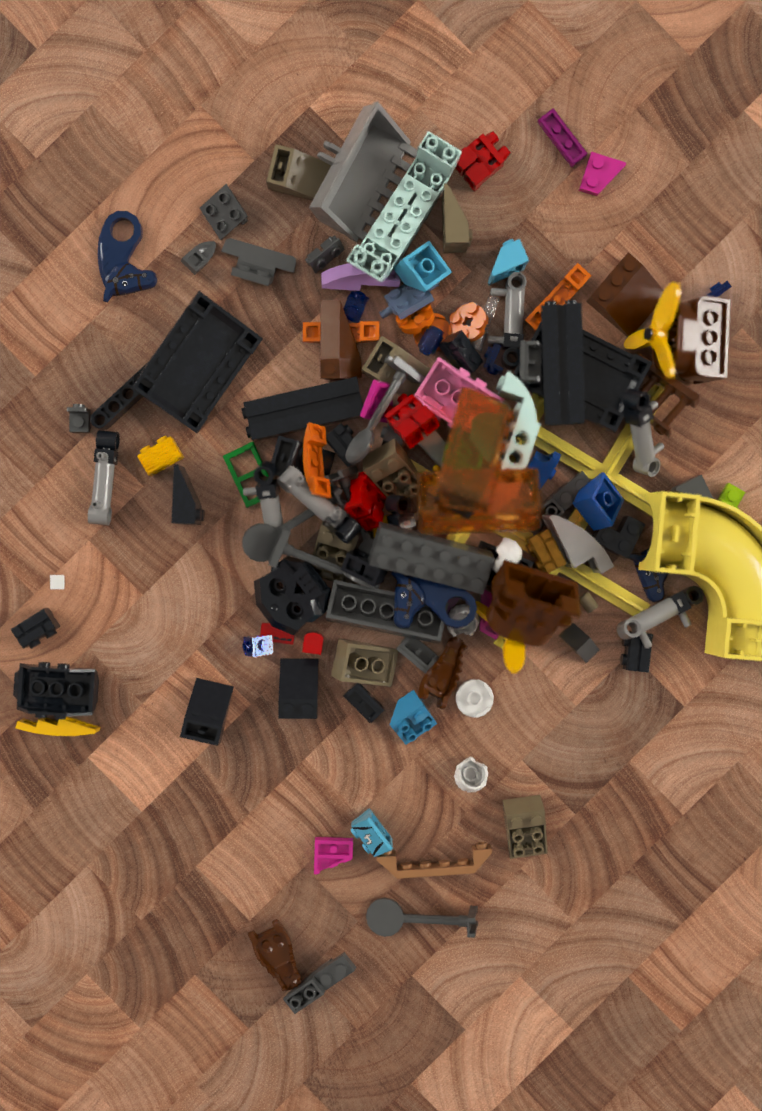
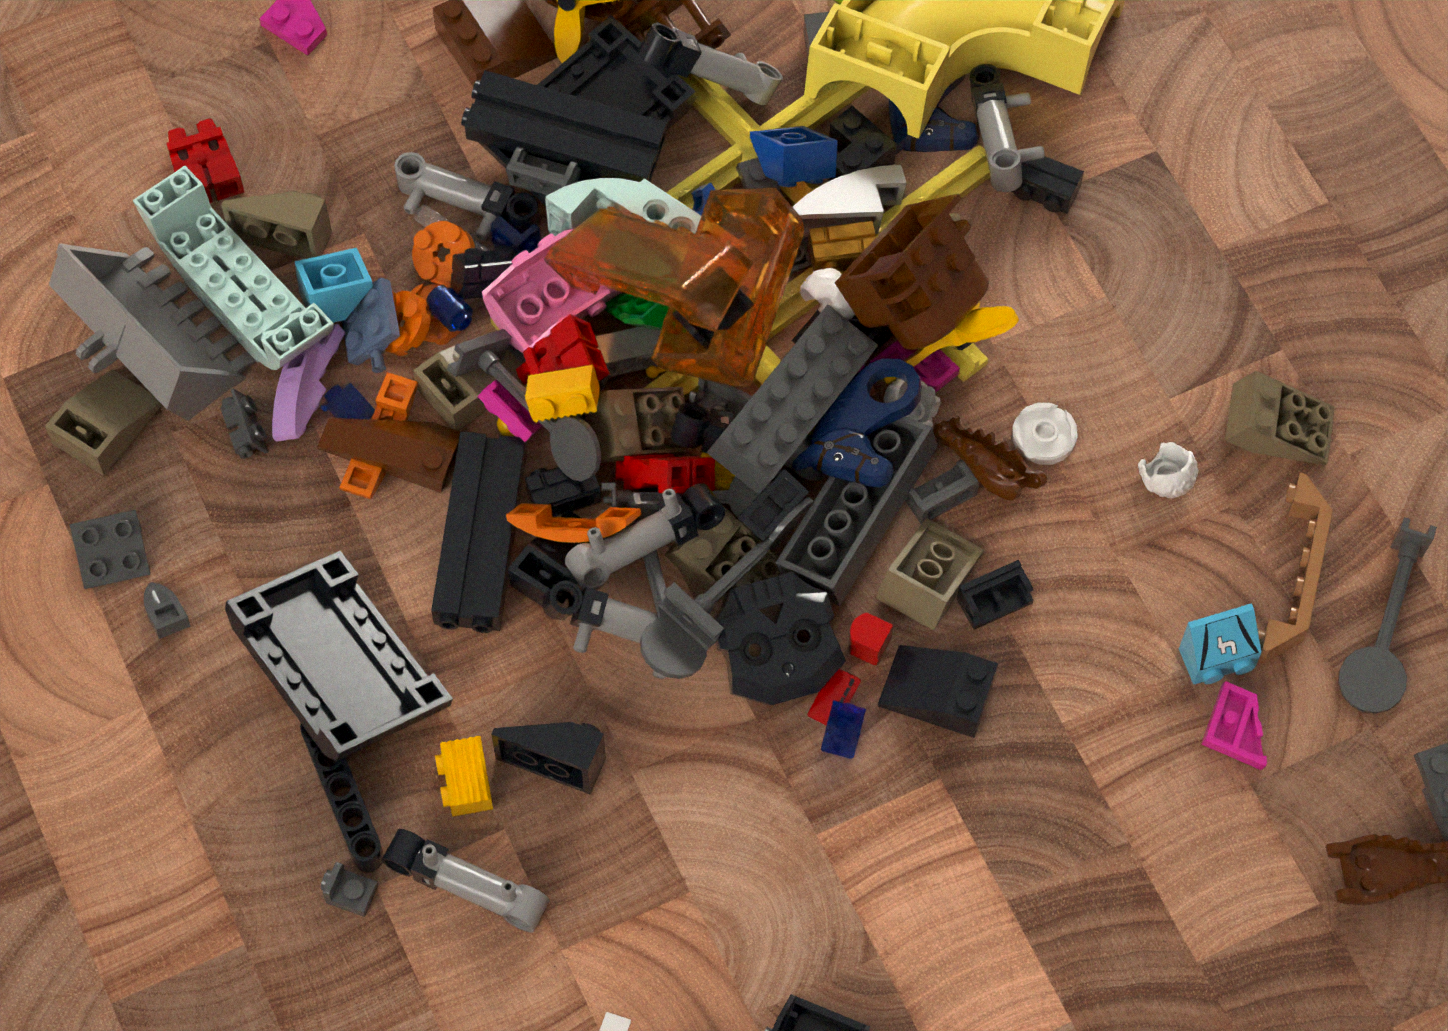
camera: 70 degrees left, 25 degrees down
dark blue animal [97,211,157,303] -> none
black slope [180,678,234,746] -> none
dark grey plate [221,238,296,286] -> none
green window [223,441,269,508] -> none
dark azure slope [390,690,437,745] -> none
medium azure slope [488,239,529,285] -> none
orange slope [524,263,591,331] -> none
magenta tile [537,108,588,168] -> none
dark grey slope [559,623,600,663] -> none
none -> yellow brick [525,365,600,423]

